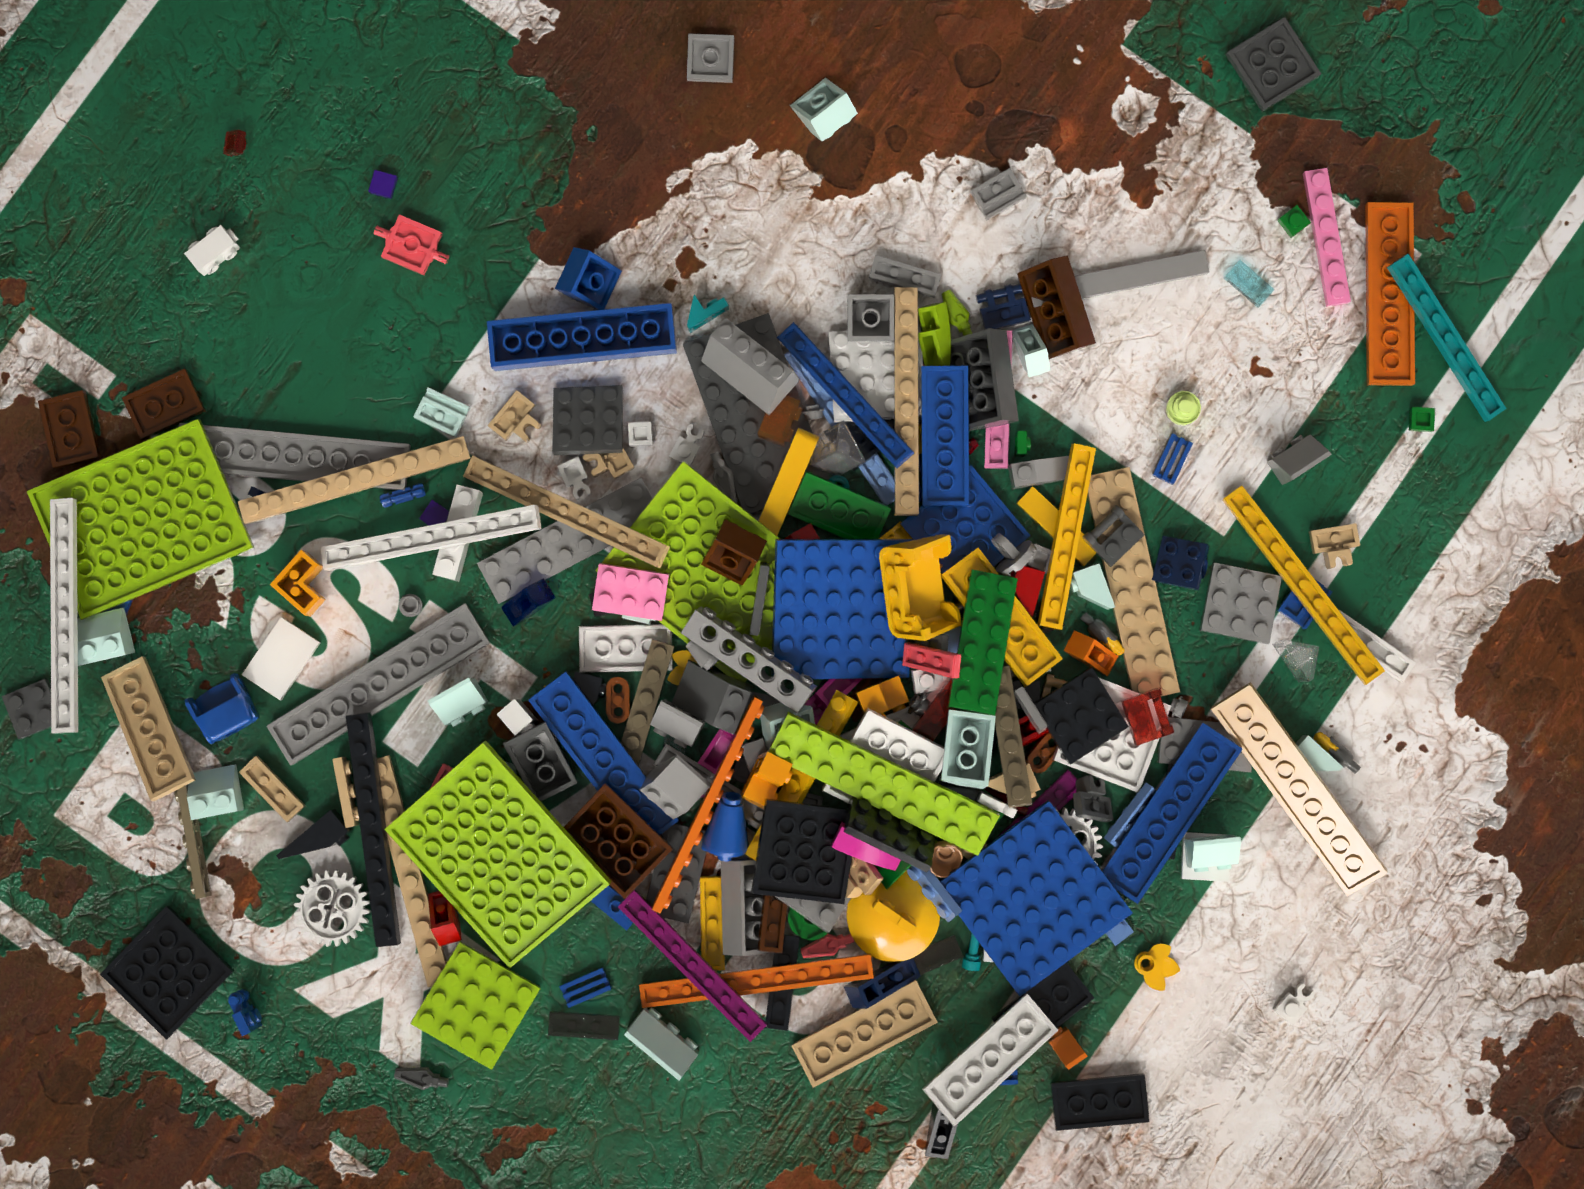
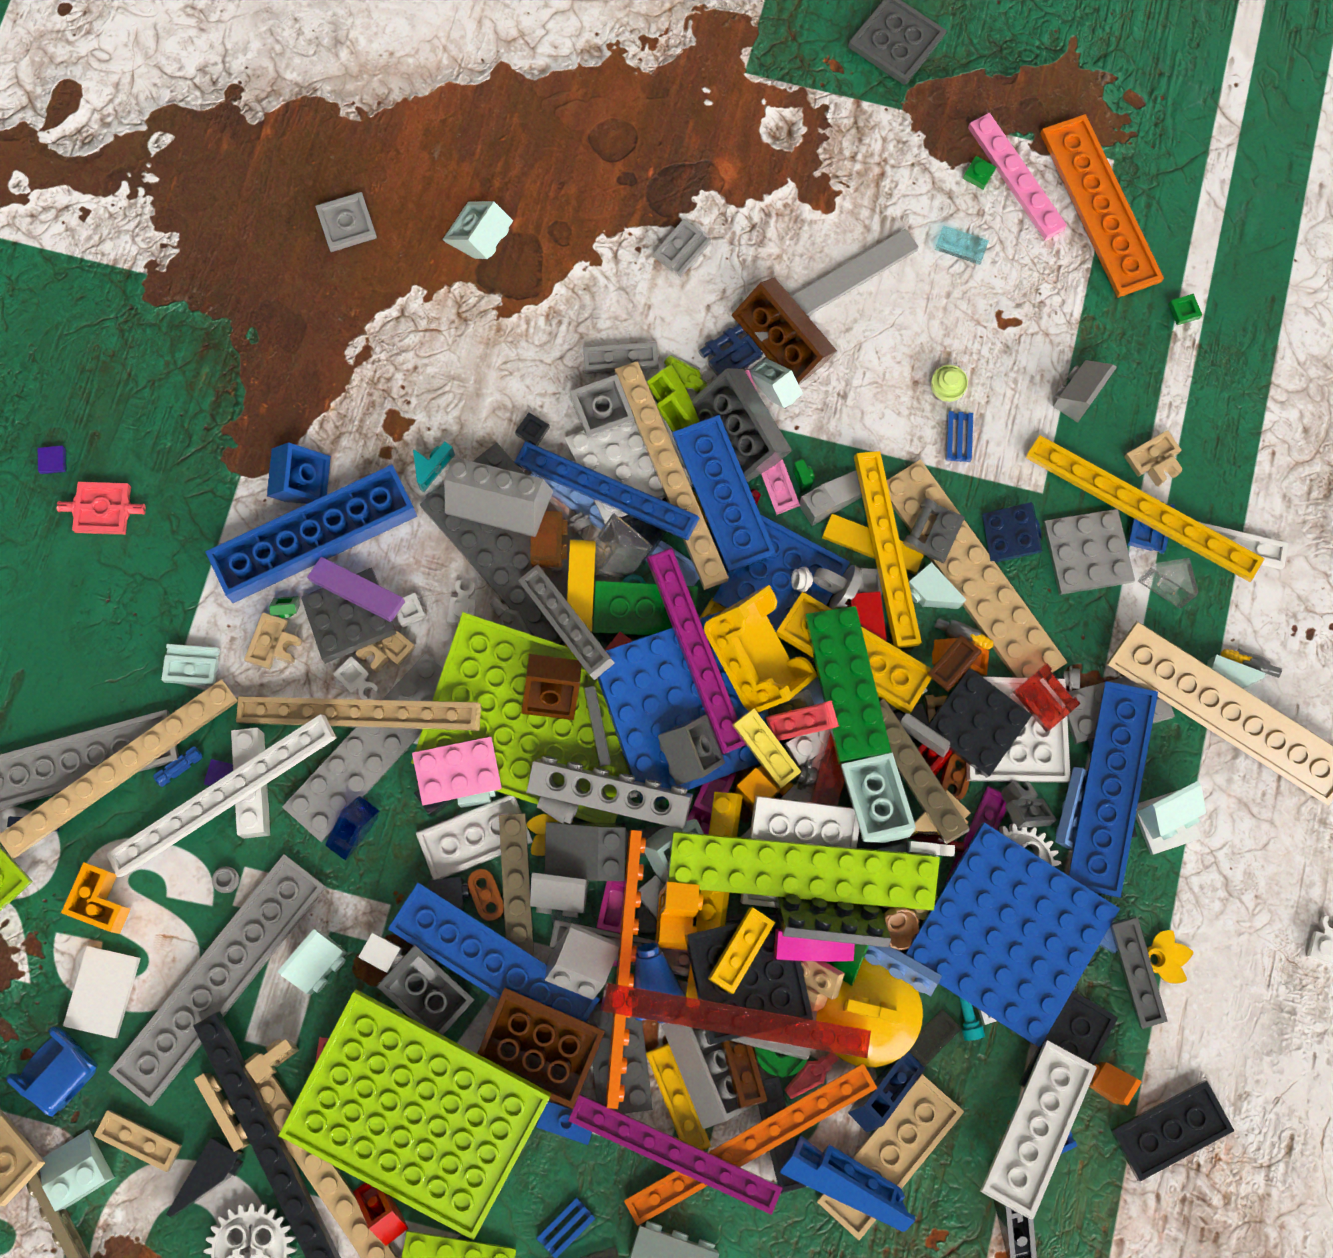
camera: 20 degrees left, 10 degrees down
teal plate [1387,254,1507,422] -> none
none -> tan plate [245,1039,299,1084]
none -> green plate [269,596,300,618]
none -> medium lavender tile [307,557,405,622]
none -> black plate [515,412,550,446]
none -> light grey plate [518,564,615,680]
none -> clear red plate [601,983,871,1058]
none -> magenta tile [646,548,746,754]
none -> dark grey slope [658,714,725,785]
none -> yellow plate [708,907,775,994]
none -> light yellow plate [732,709,801,788]
none -> blue wedge [780,1136,916,1232]
none -> white plate [791,567,813,592]
none -> reddish brown tile [927,635,982,692]
none -> dark grey plate [1110,916,1168,1029]

